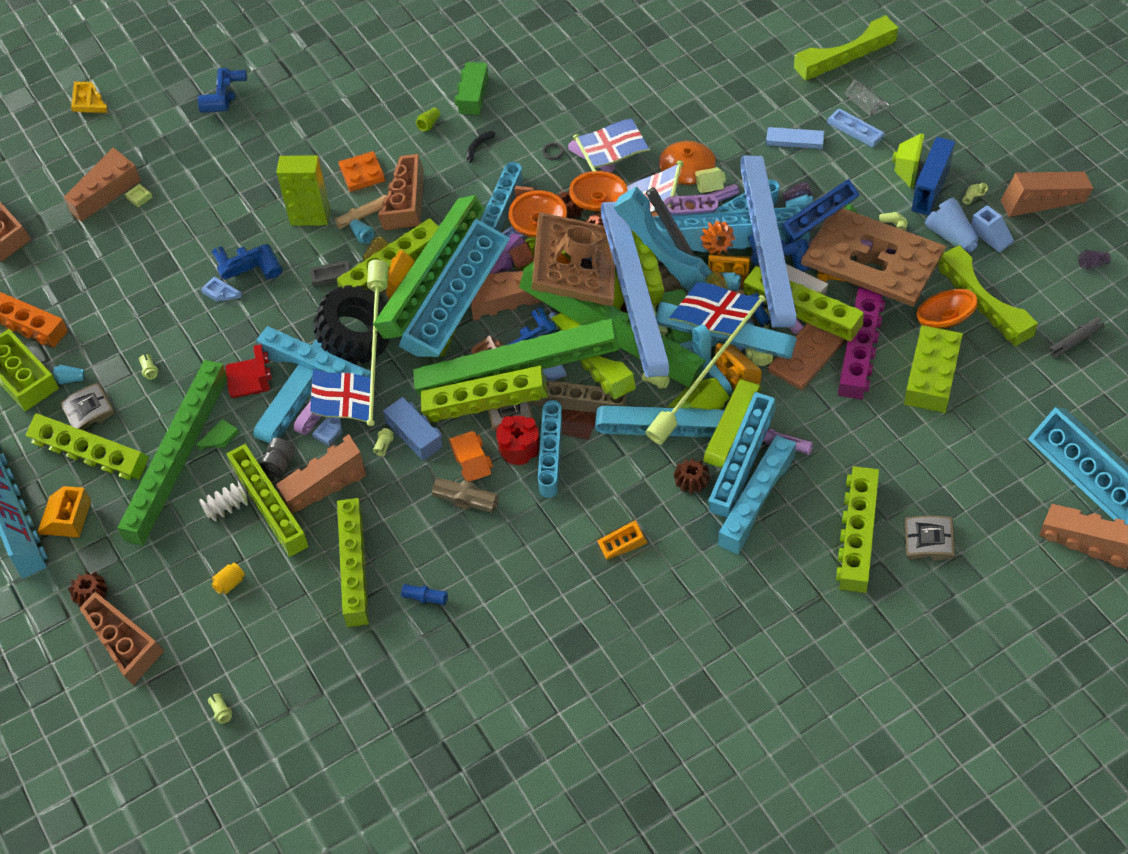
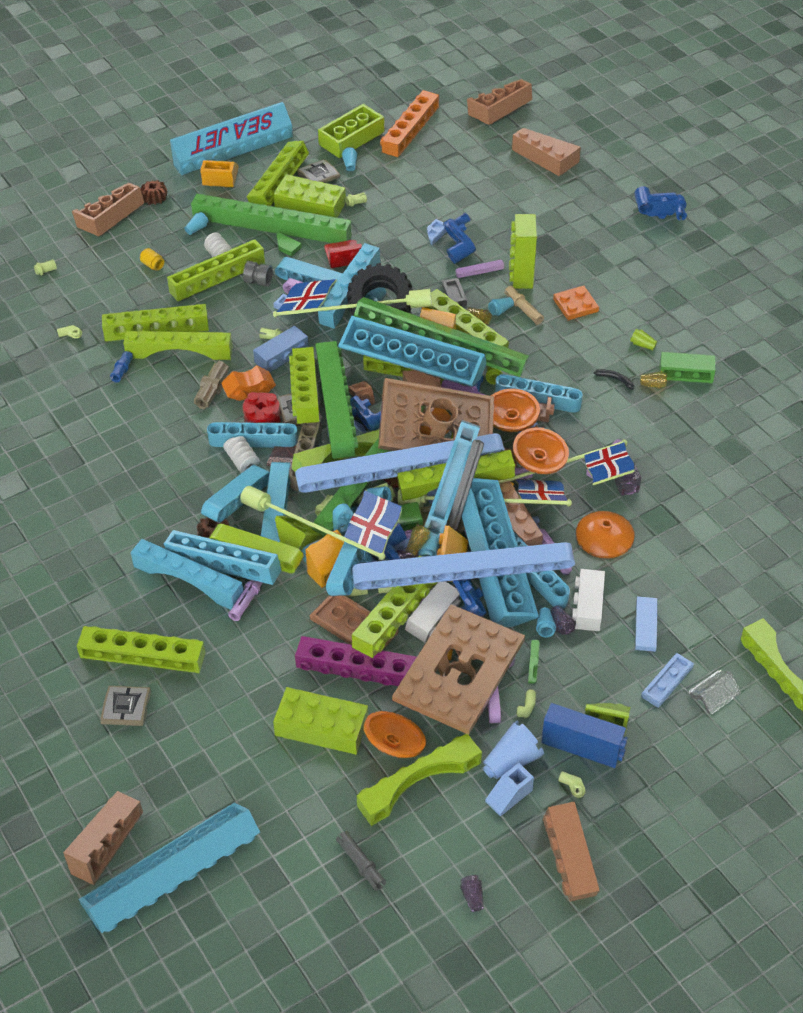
camera: 85 degrees right, 5 degrees down
yellow wing [71,81,107,113] -> none
yellowish green tile [125,184,152,208] -> none
nougat wedge [276,434,367,514] -> none
nougat wedge [378,154,424,230] -> none
dark grey piece [542,142,564,160] -> none
light orange slope [597,520,648,560] -> none
lavender beam [664,194,718,215] -> none
yellowish green brick [695,167,726,193] -> none
orange gear [700,220,735,256] -> none
blue brick [780,179,860,243] -> none
none -> yellowish green arm [57,325,82,339]
none -> lime arch [123,331,233,360]
none -> medium azure cone [184,212,209,235]
none -> medium azure beam [201,465,270,523]
none -> white piece [223,436,260,473]
none -> lime brick [274,175,346,218]
none -> lavender axle [456,260,504,278]
none -> white brick [572,569,605,631]
none -> clear yellow cone [640,371,667,389]

